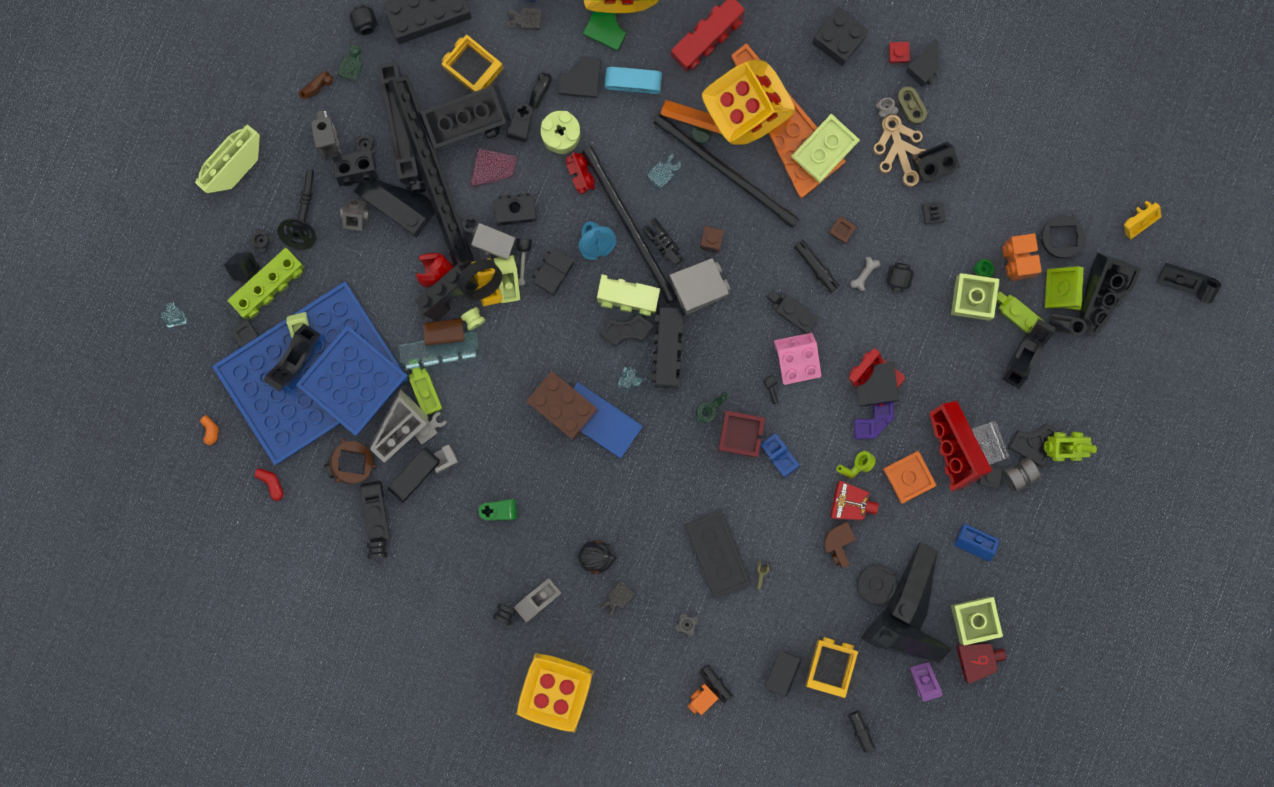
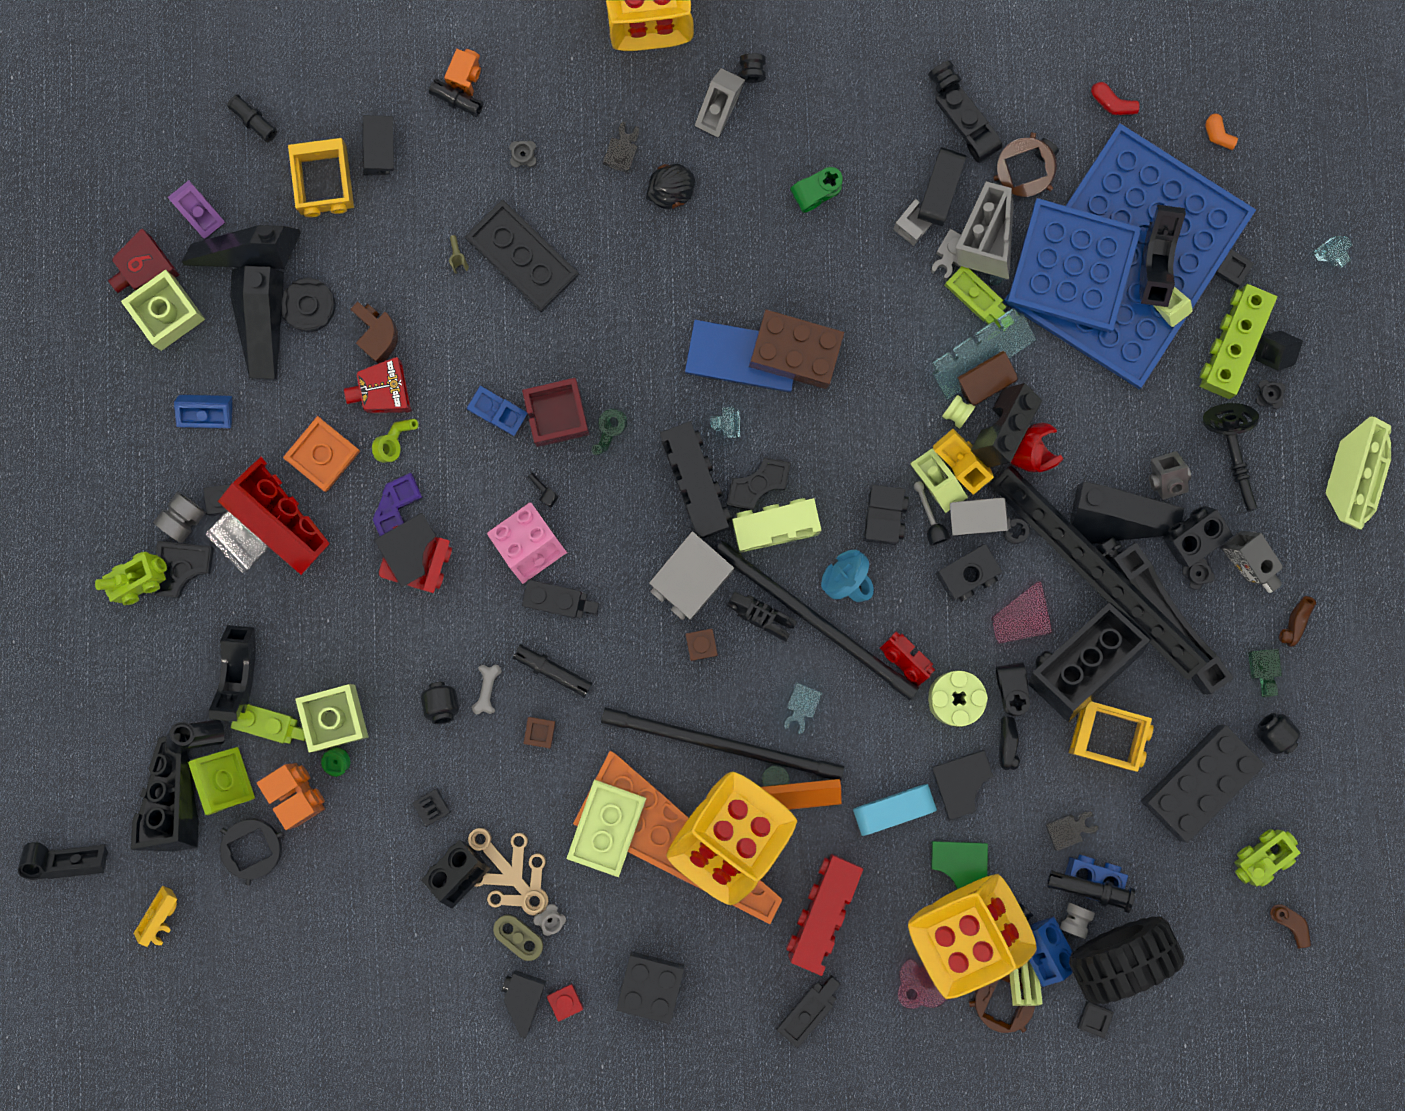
camera: 155 degrees right, 0 degrees up
black tyre [458,259,503,301] -> none

